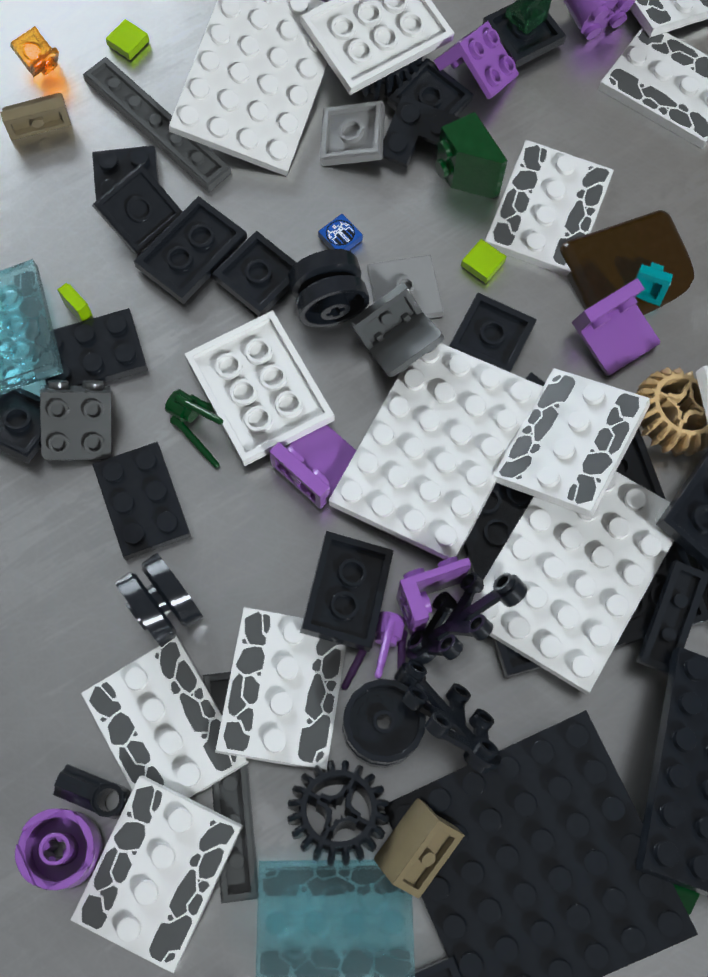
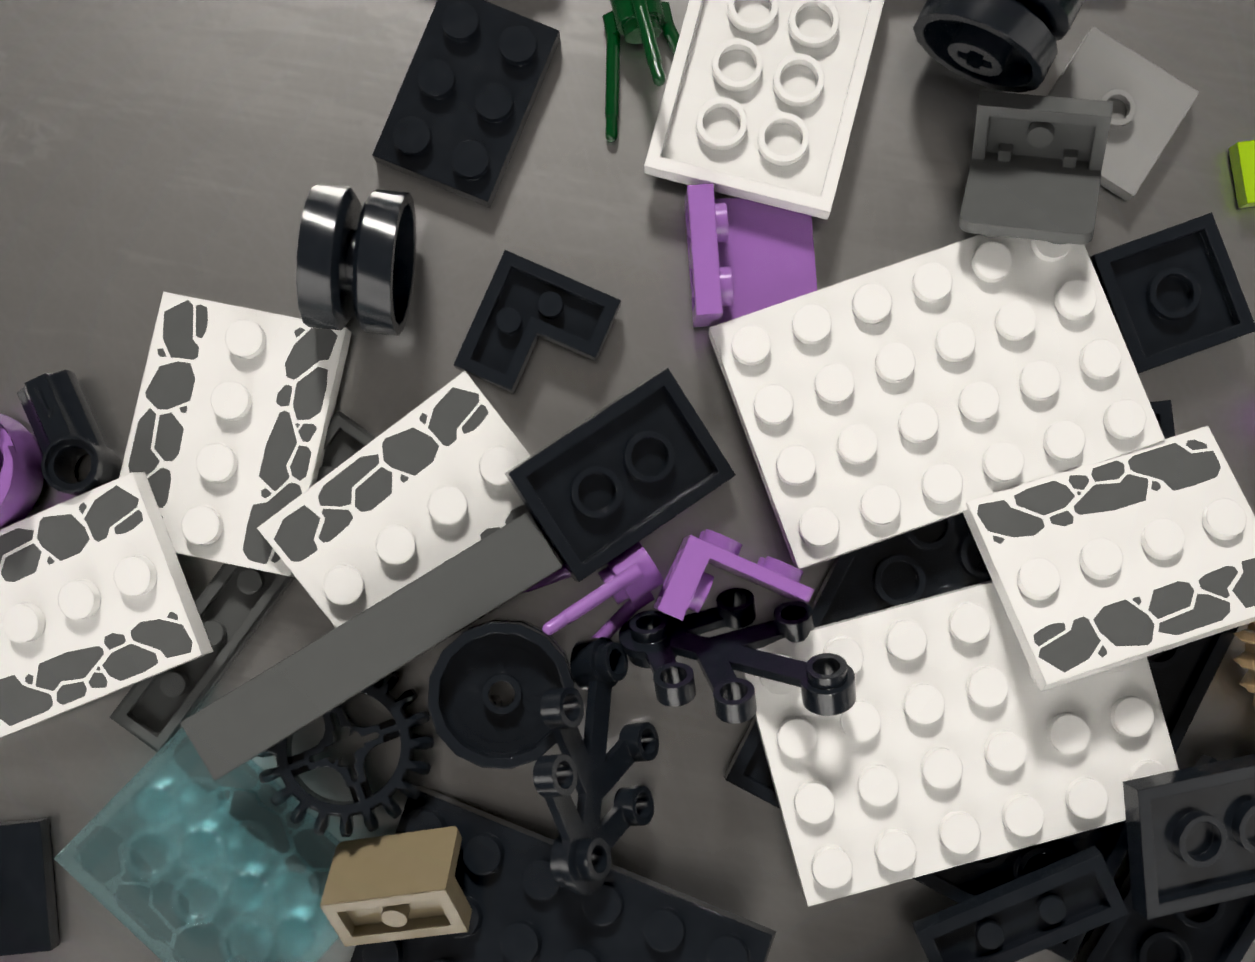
camera: 45 degrees right, 15 degrees up
none -> dark grey tile [180,512,562,781]
none -> black plate [454,250,621,393]

